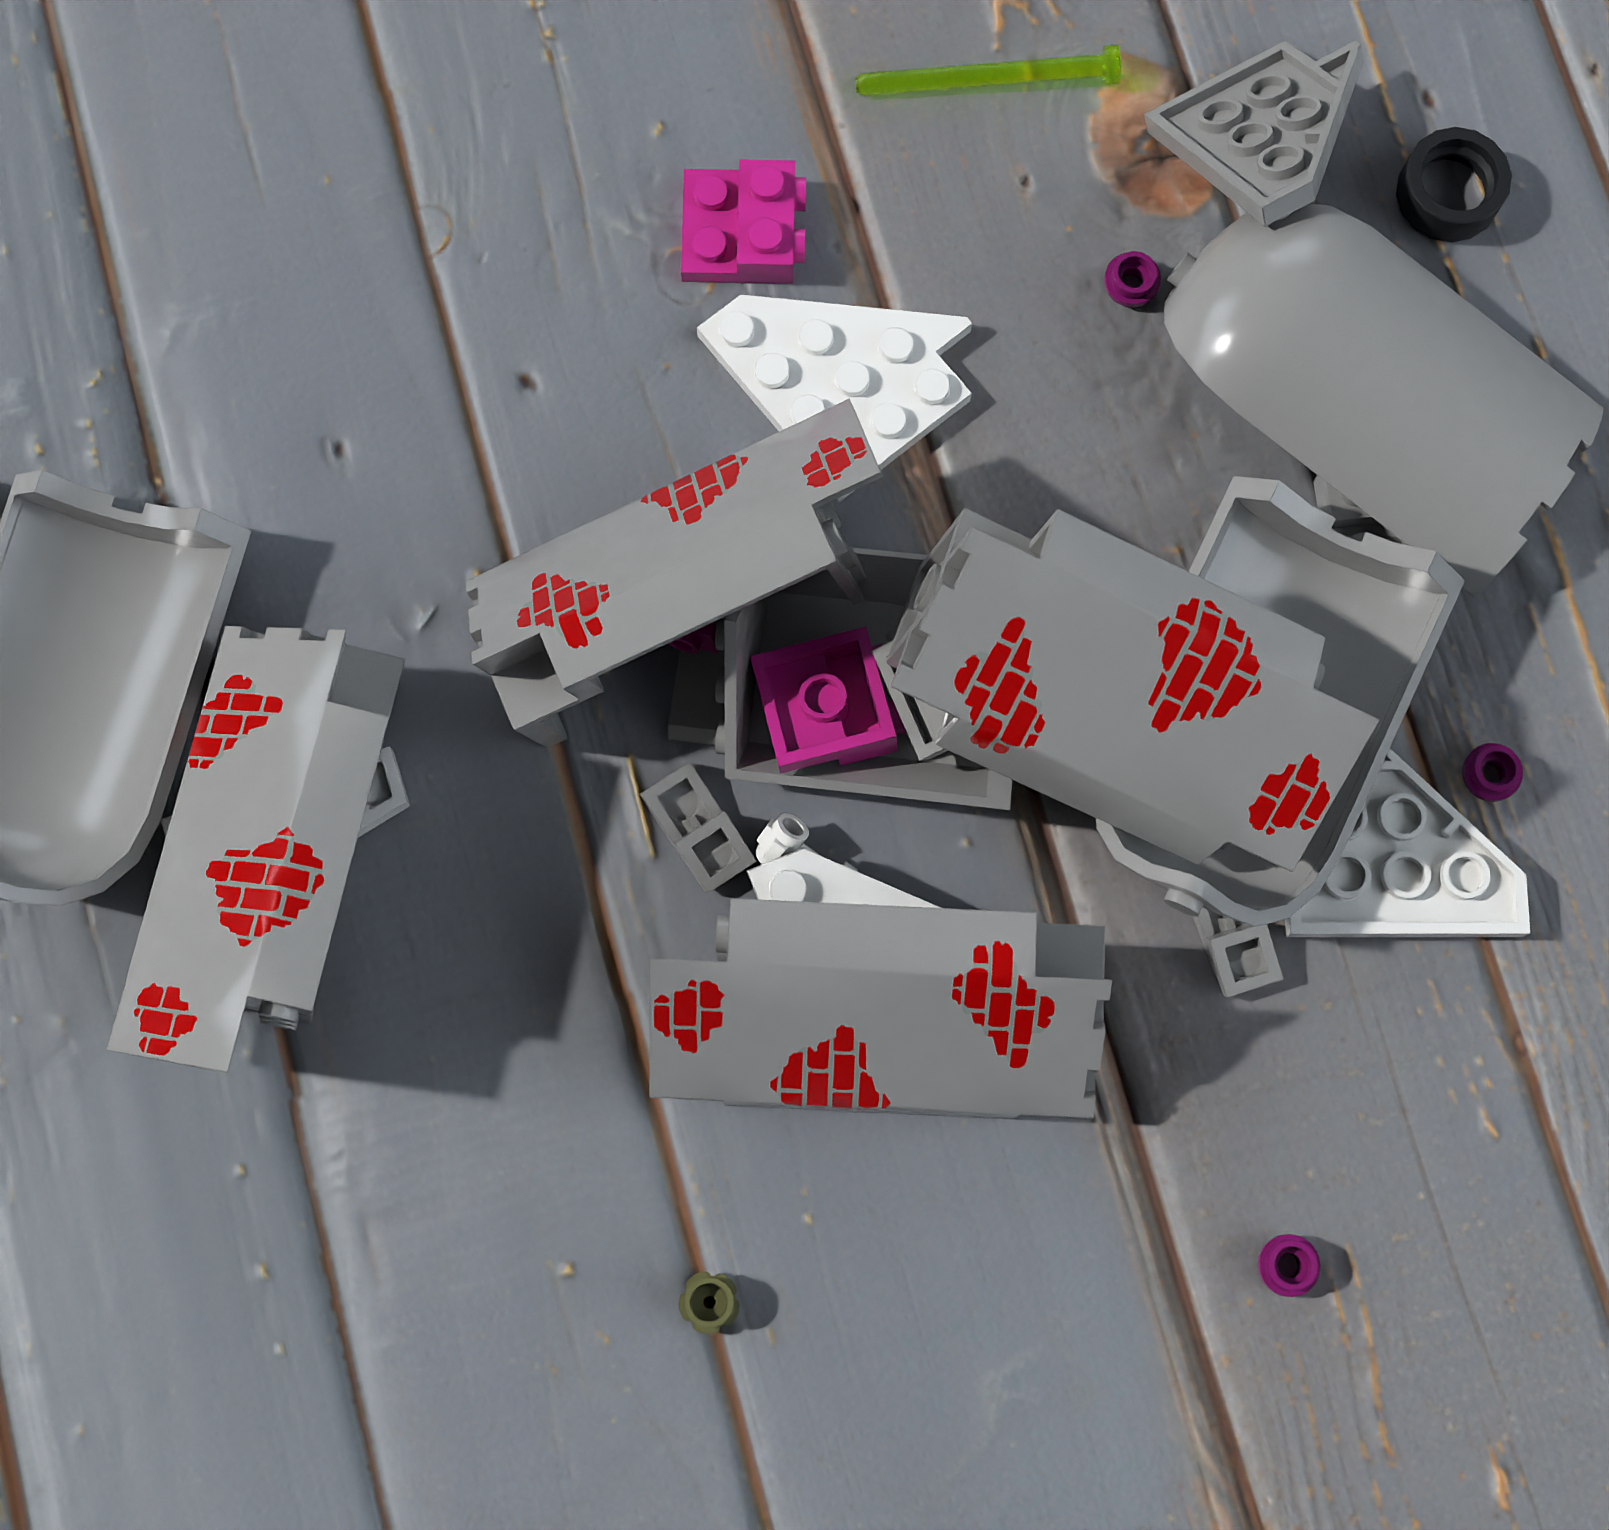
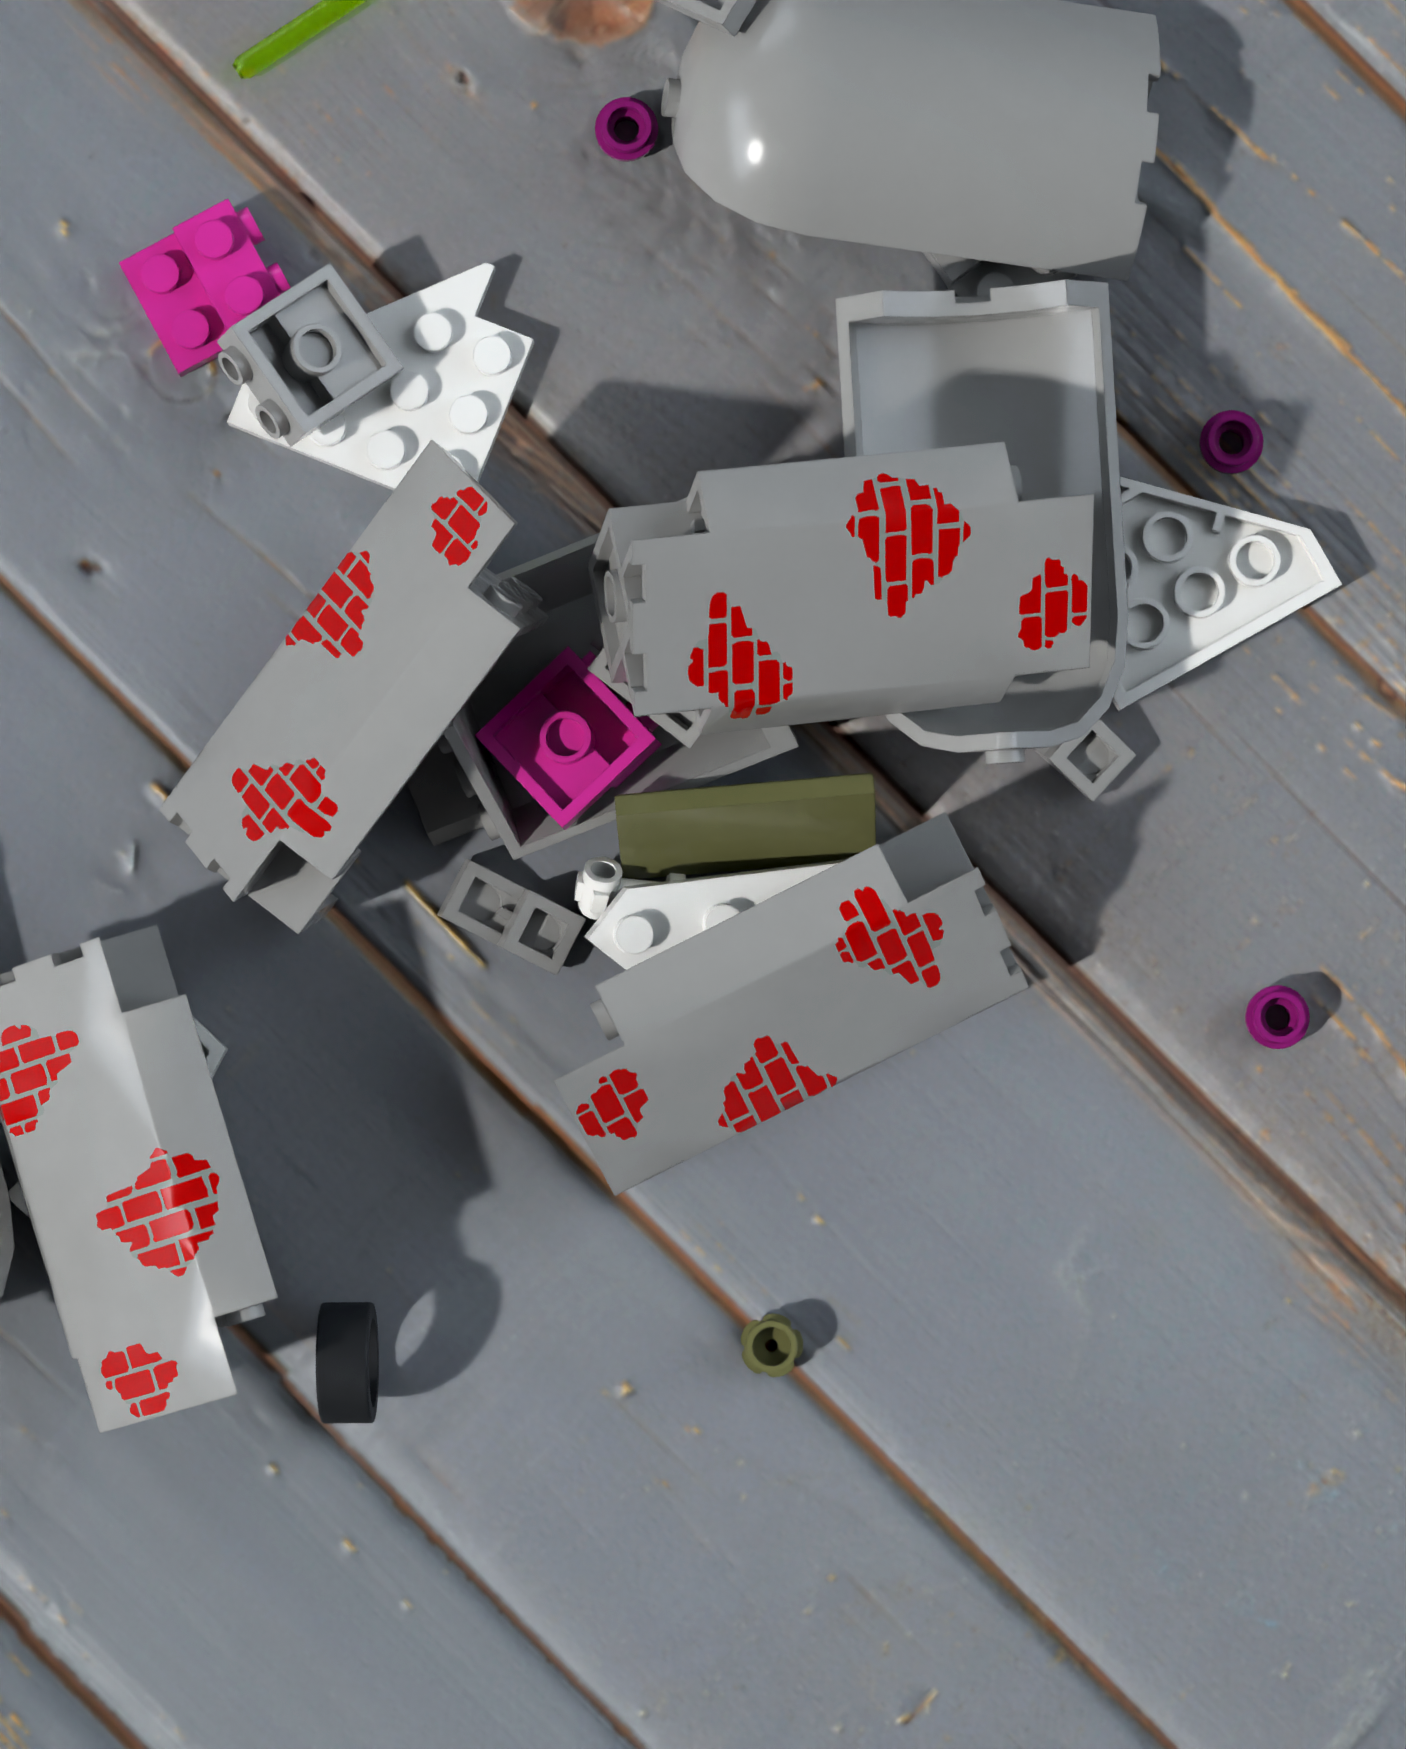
camera: 30 degrees left, 10 degrees up
none -> light grey plate [217,263,404,447]
none -> black tyre [316,1302,379,1424]
none -> olive tile [614,773,876,879]

